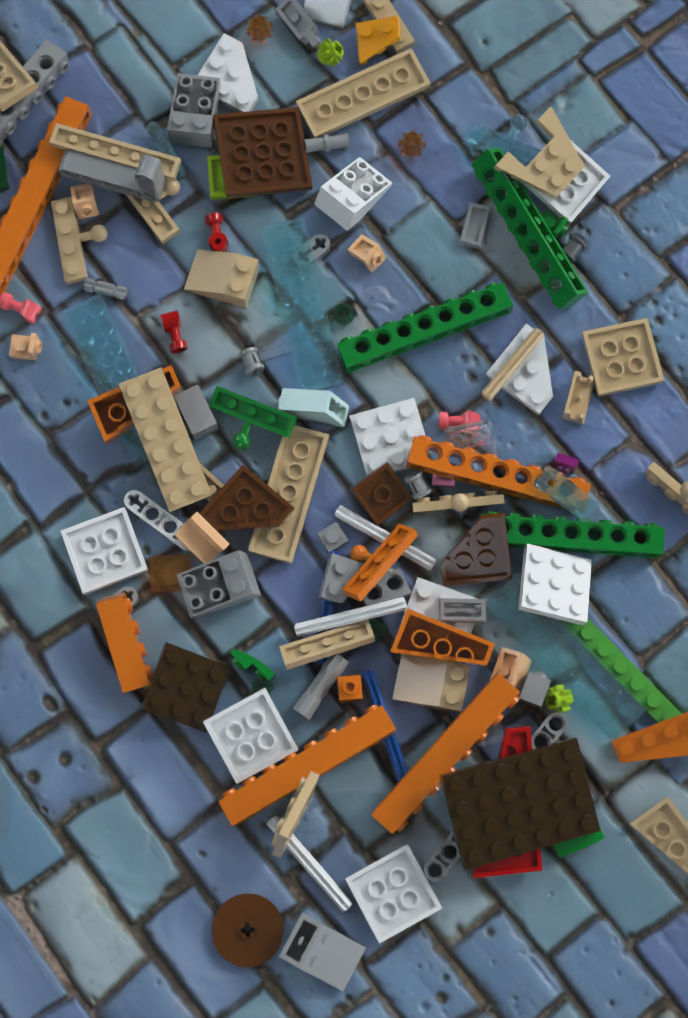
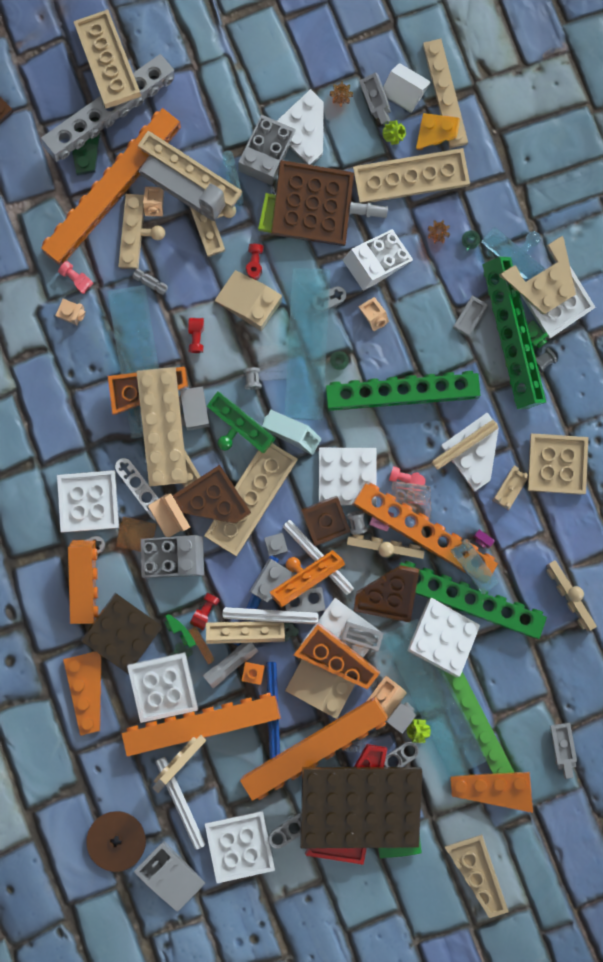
camera: 10 degrees right, 5 degrees up
none -> orange wing [63,651,102,736]
none -> clear orange tile [189,627,215,664]
none -> red leg [190,593,220,631]
none -> clear green plate [462,230,481,249]

